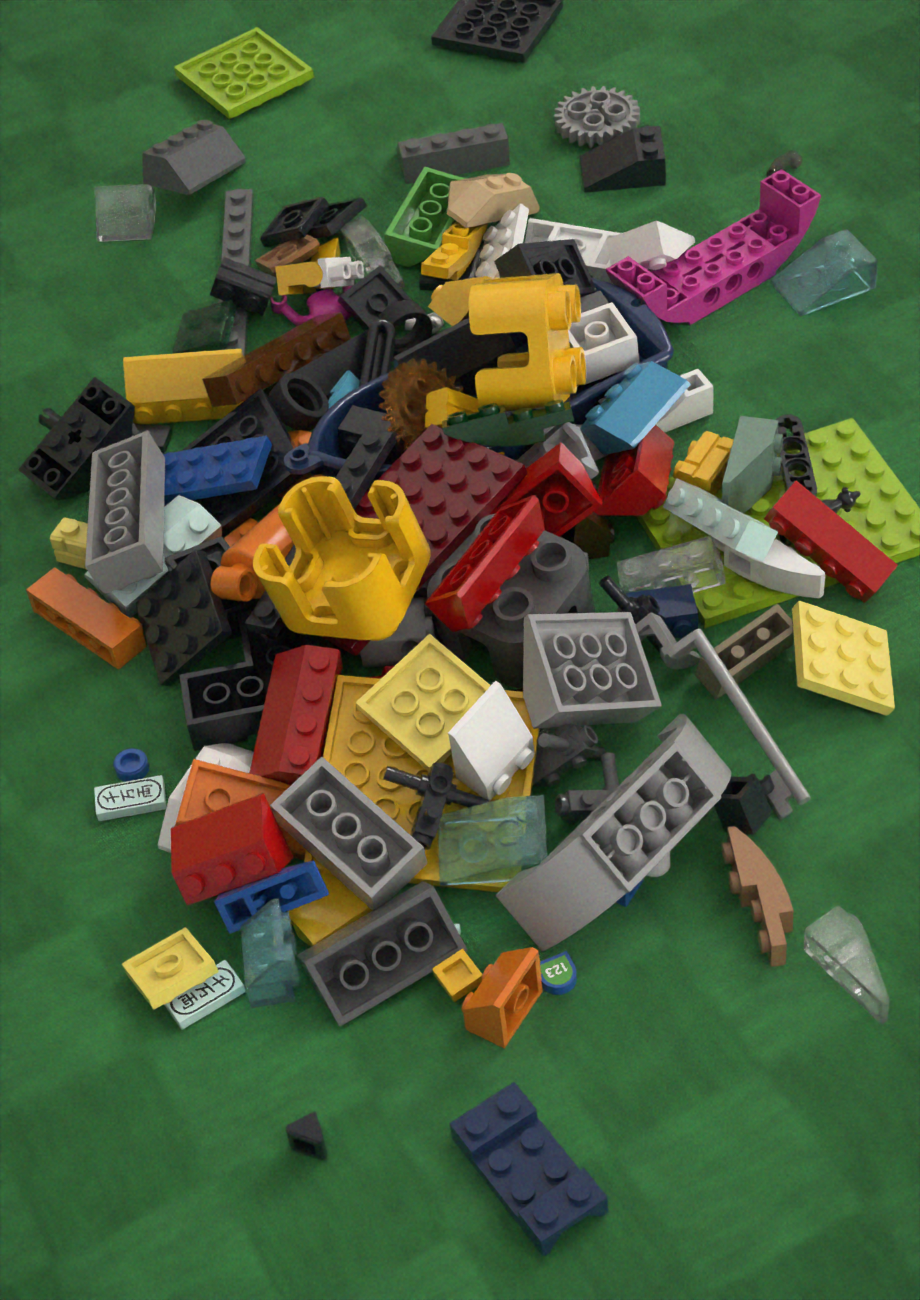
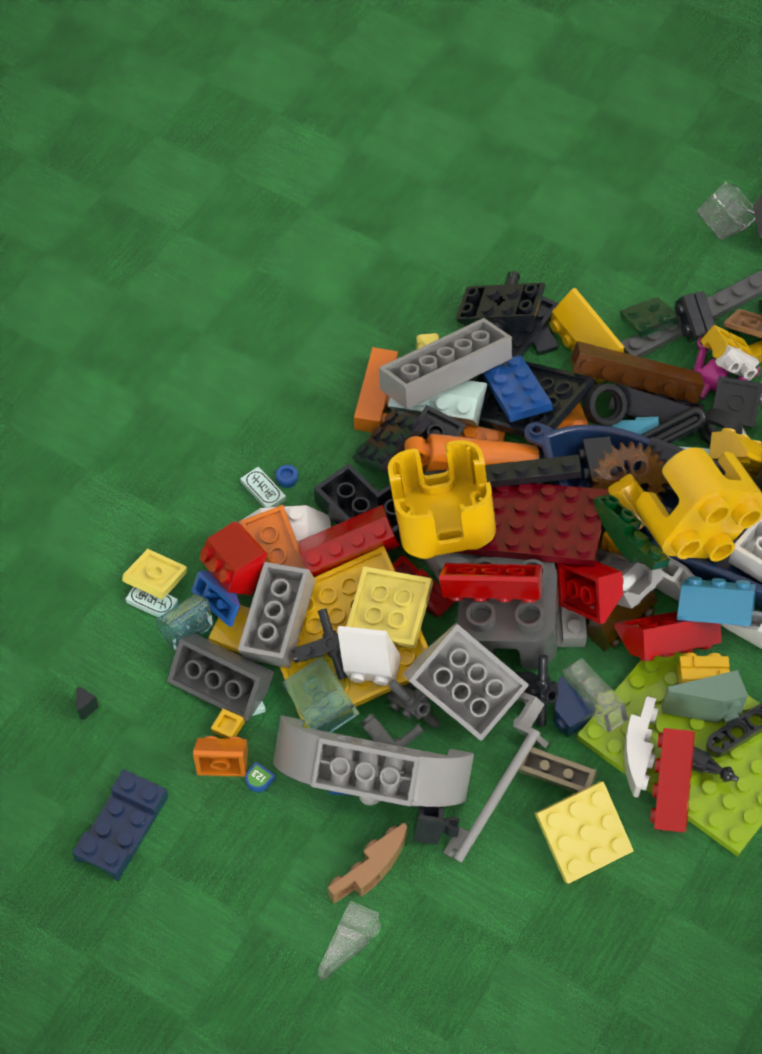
camera: 55 degrees right, 10 degrees up
light aqua arch [663,478,778,562] -> none

